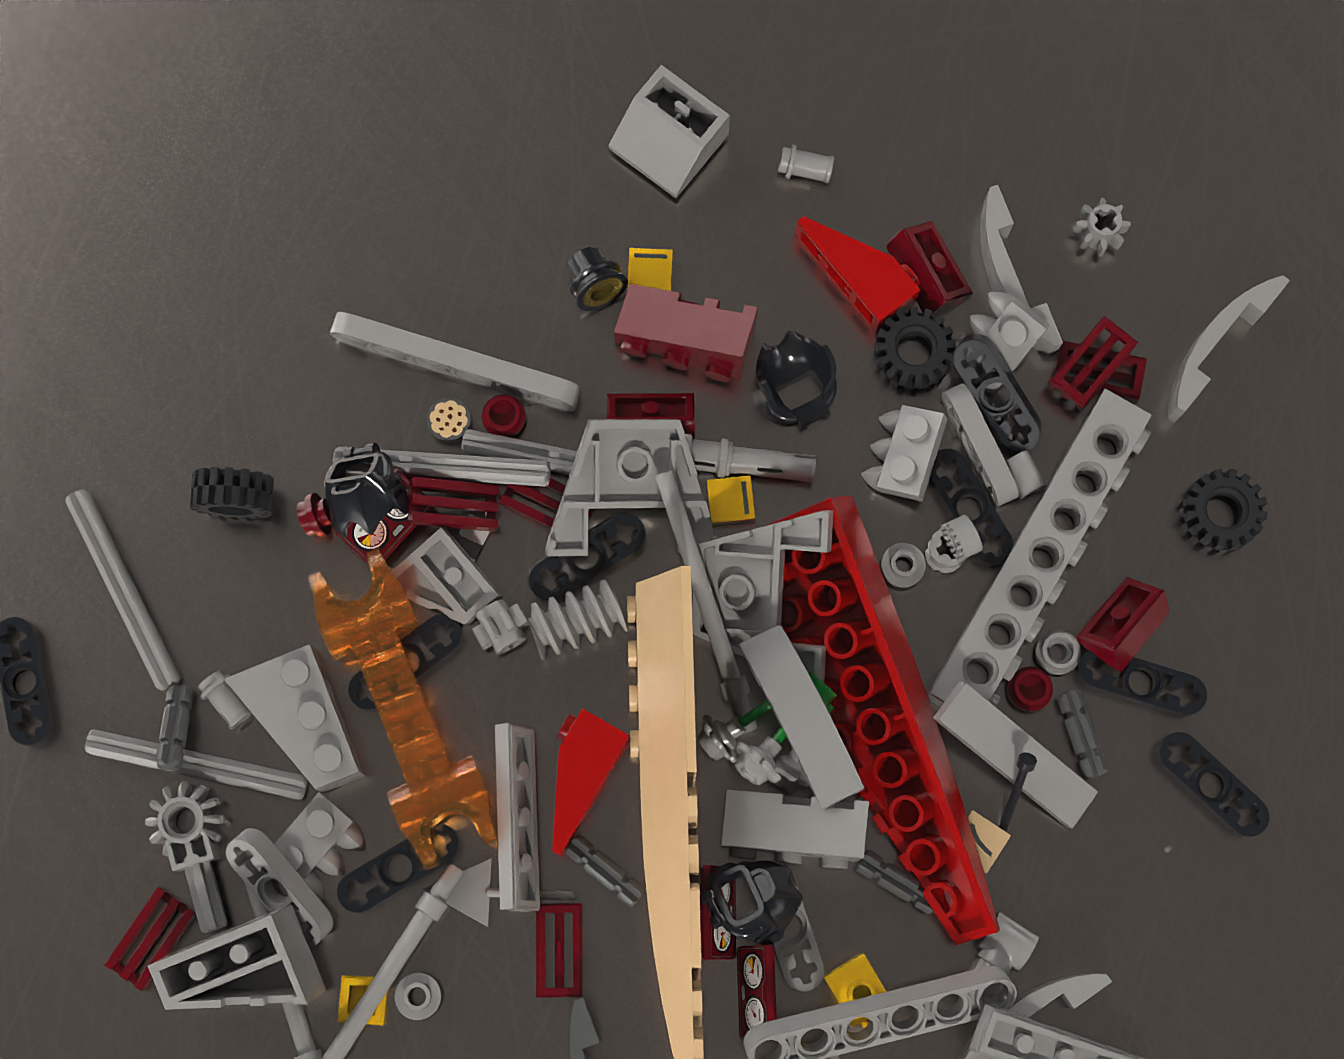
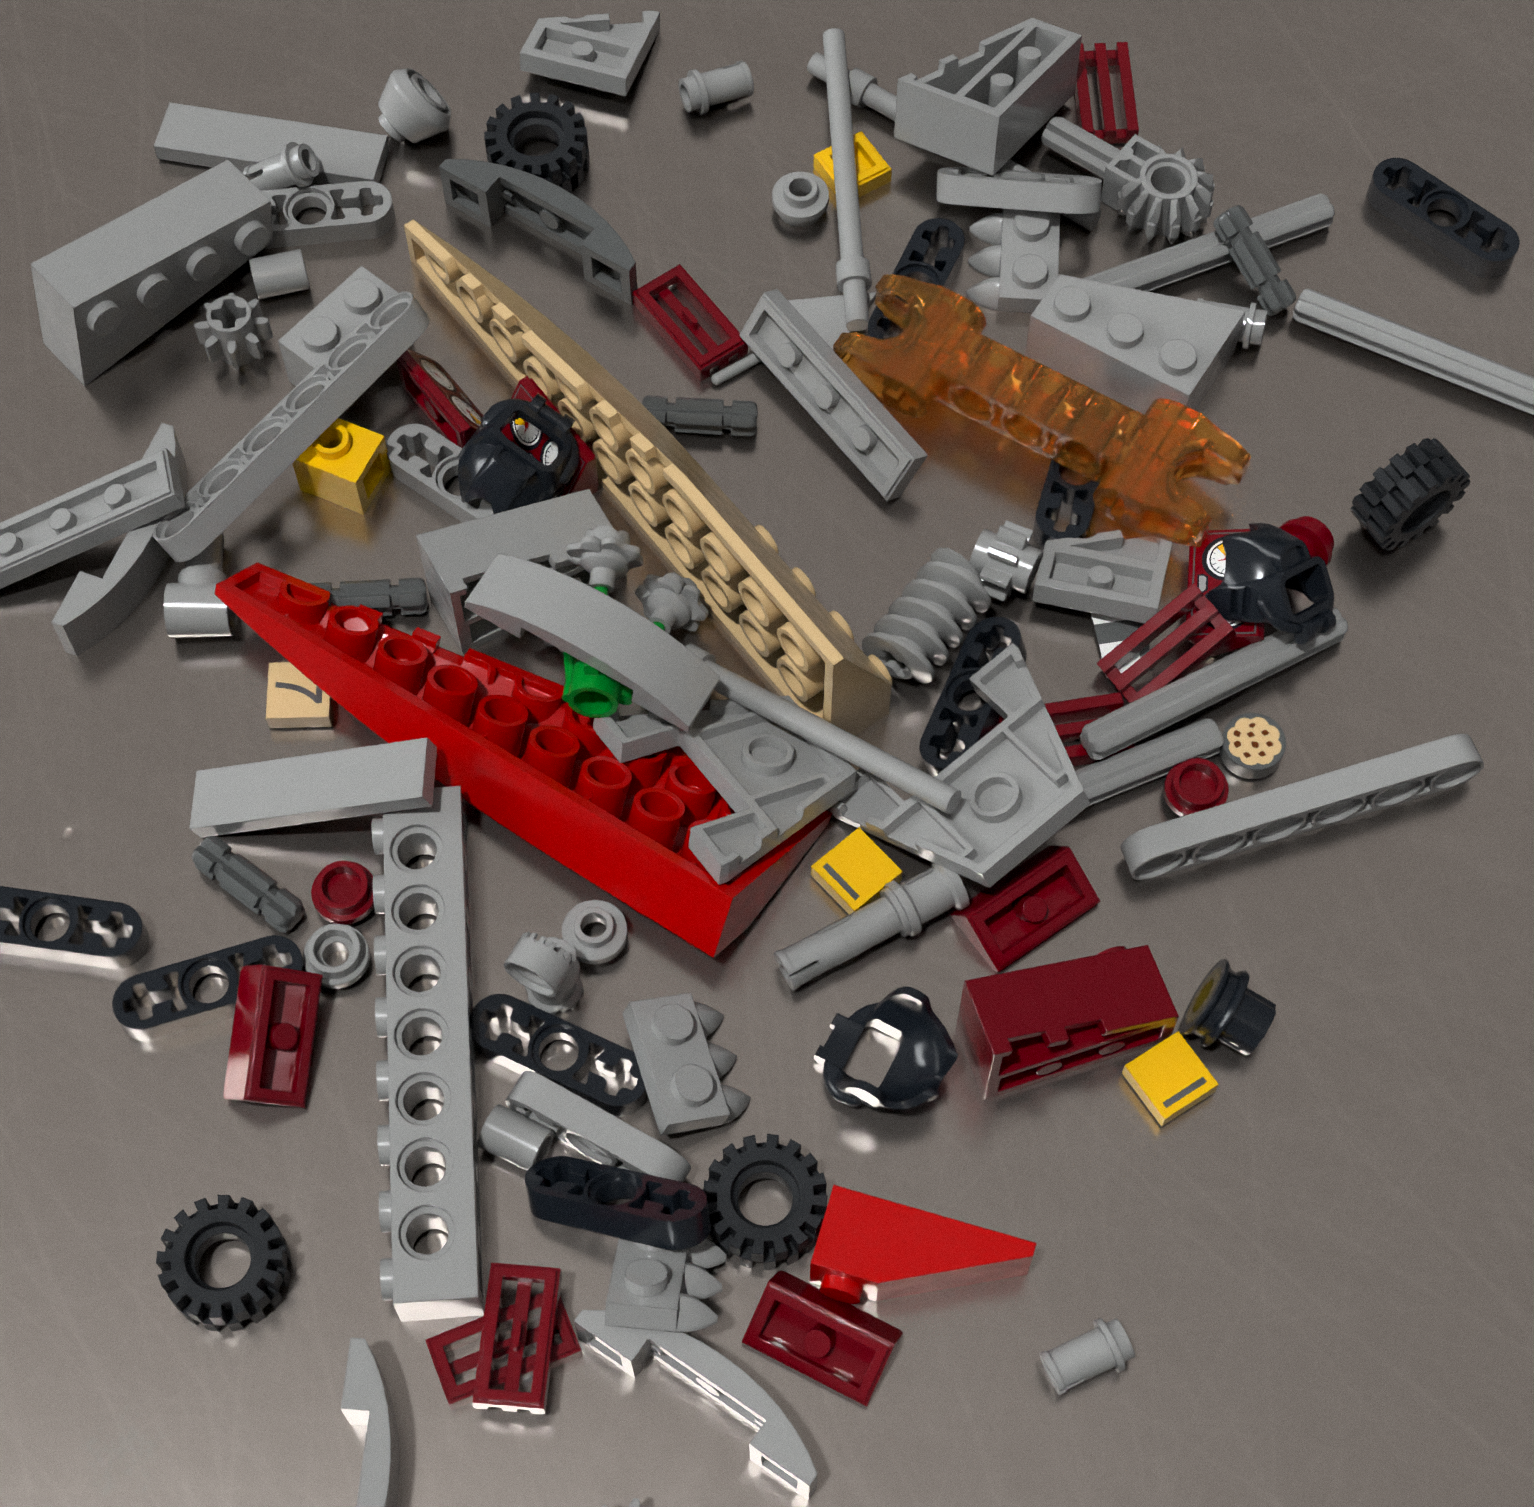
camera: 145 degrees right, 15 degrees down
red slope [552,708,630,858] -> none
light grey slope [608,65,730,198] -> none
black piece [999,752,1037,831] -> none

